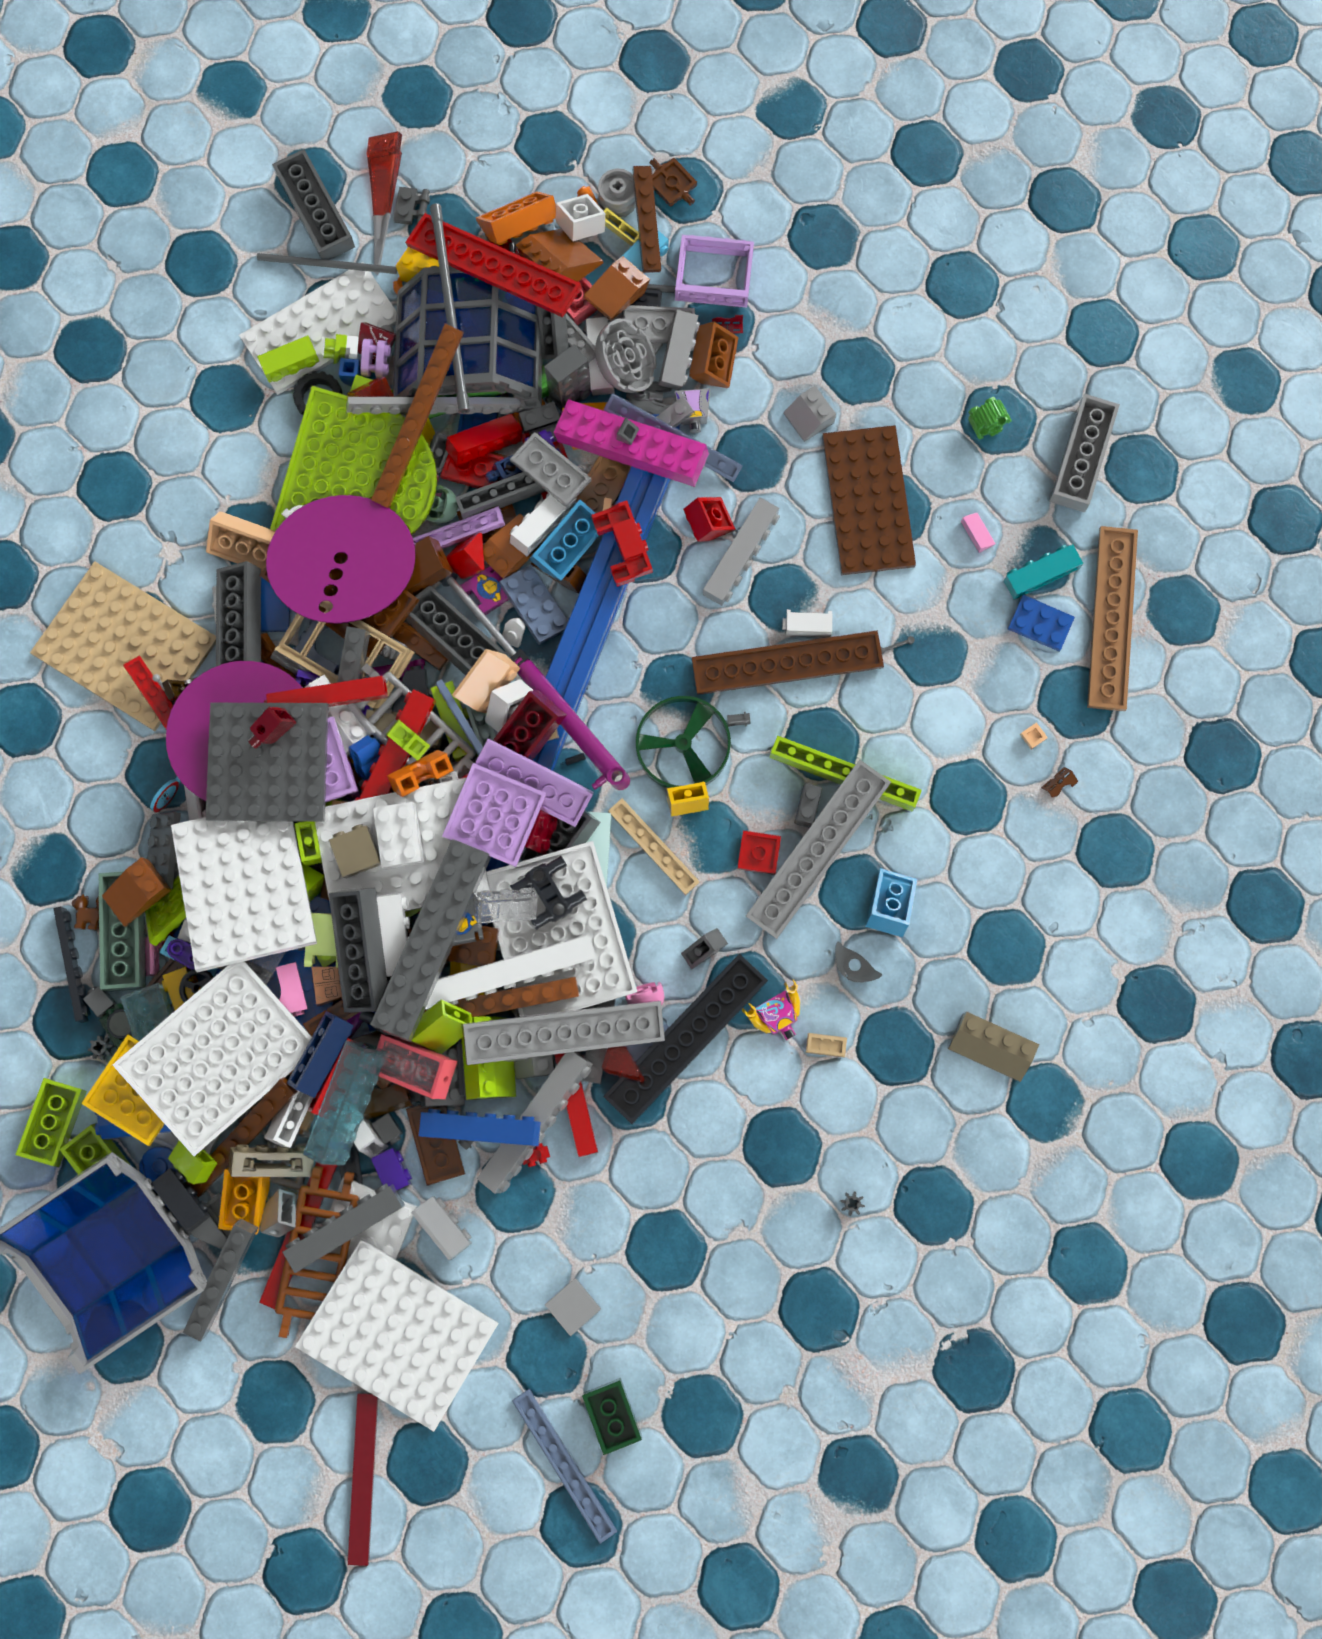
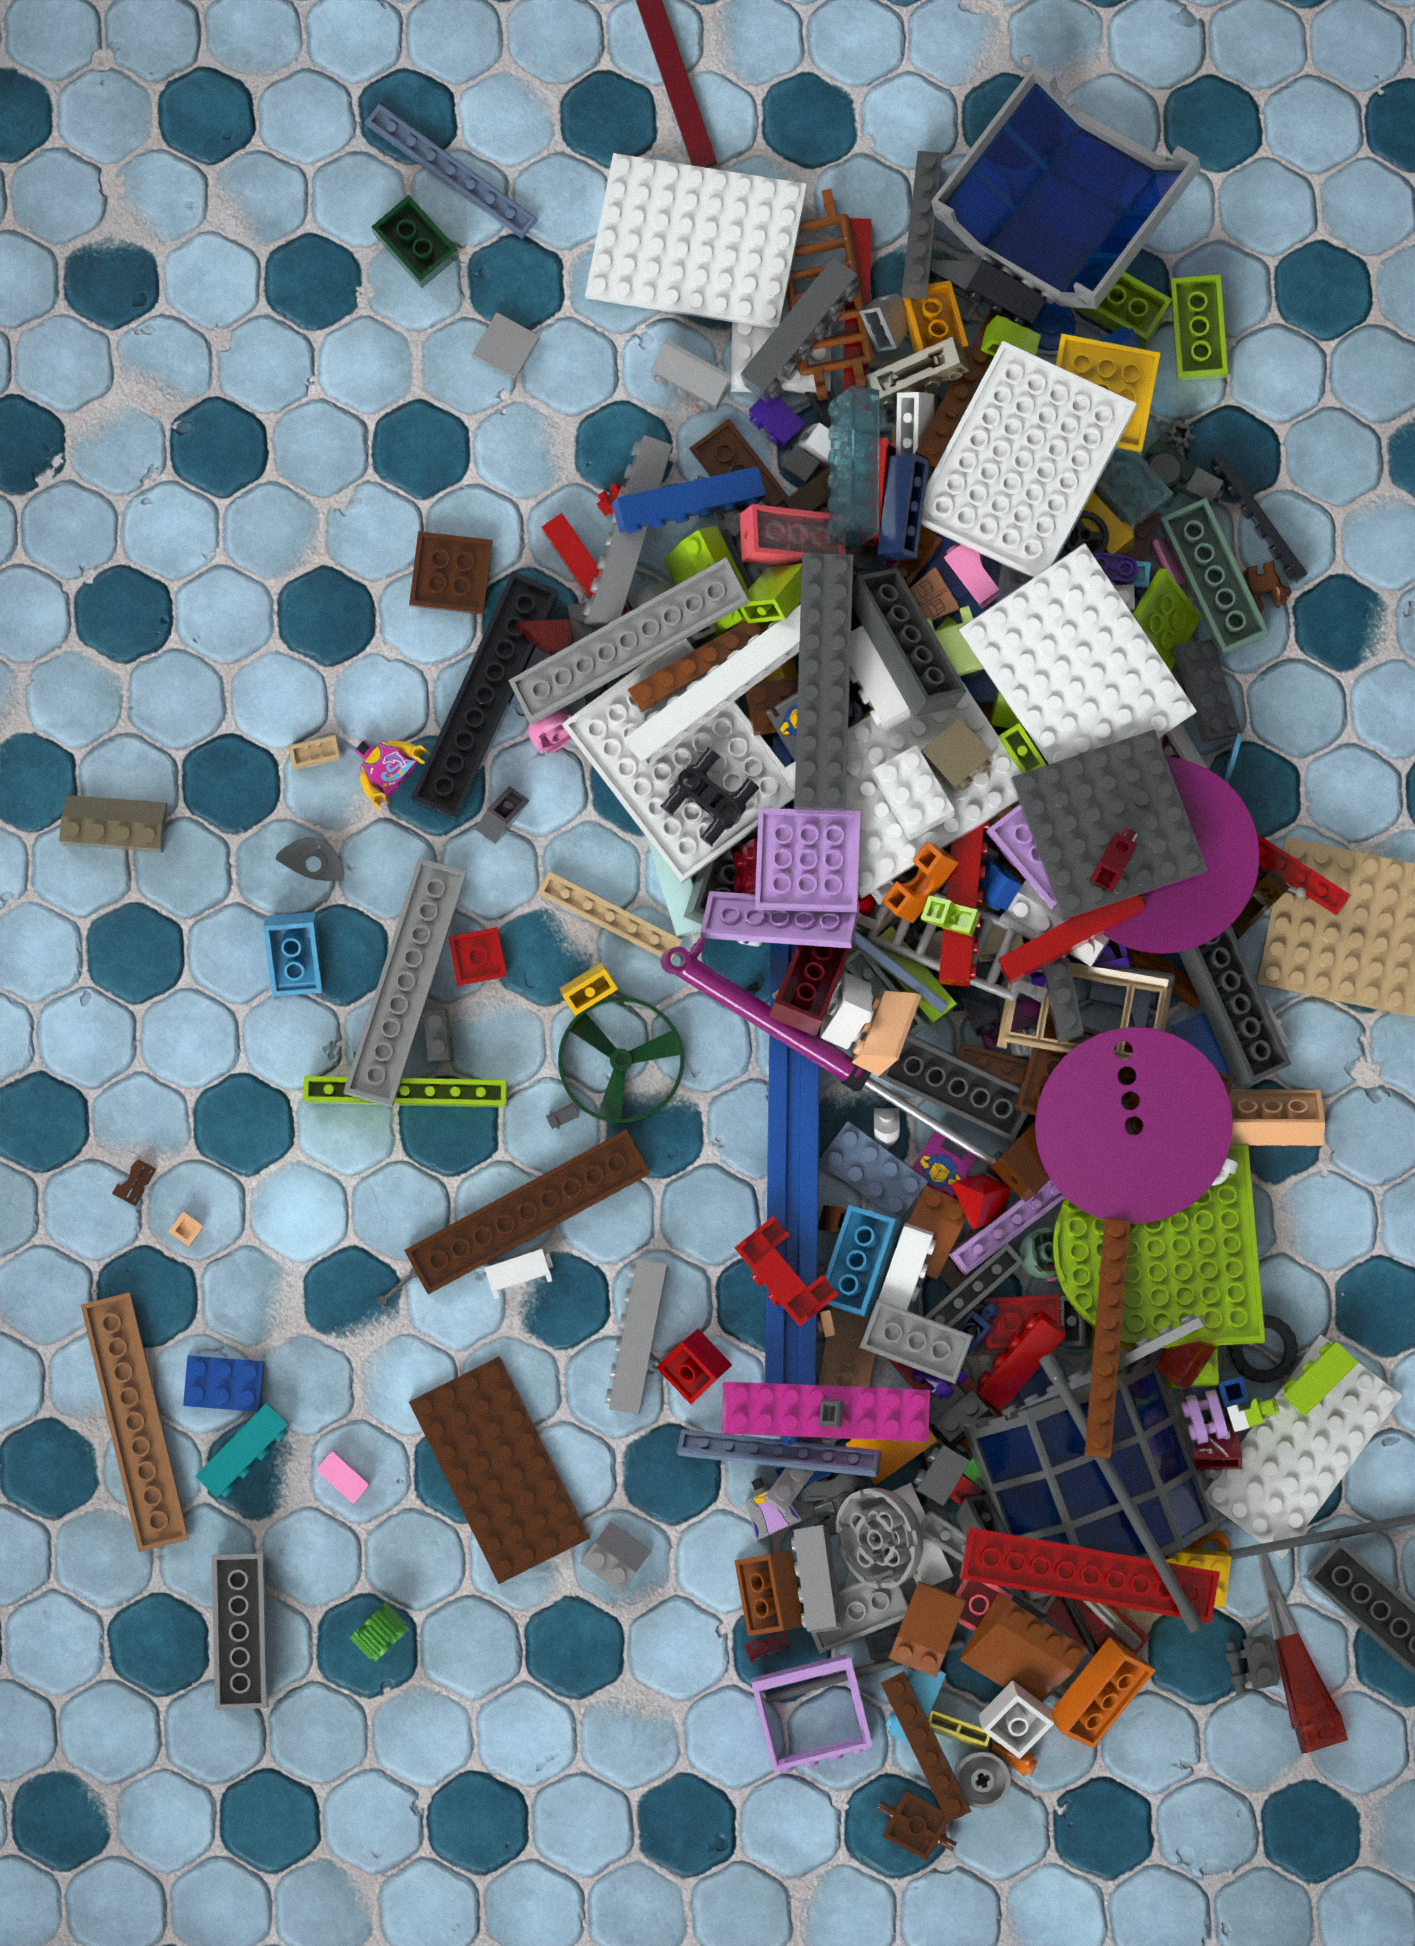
camera: 160 degrees right, 5 degrees up
dark orange slope [102,857,171,927] -> none
clear brick [473,888,537,923] -> none
dark grey gear [840,1191,865,1216] -> none
none -> reddish brown plate [409,531,493,615]

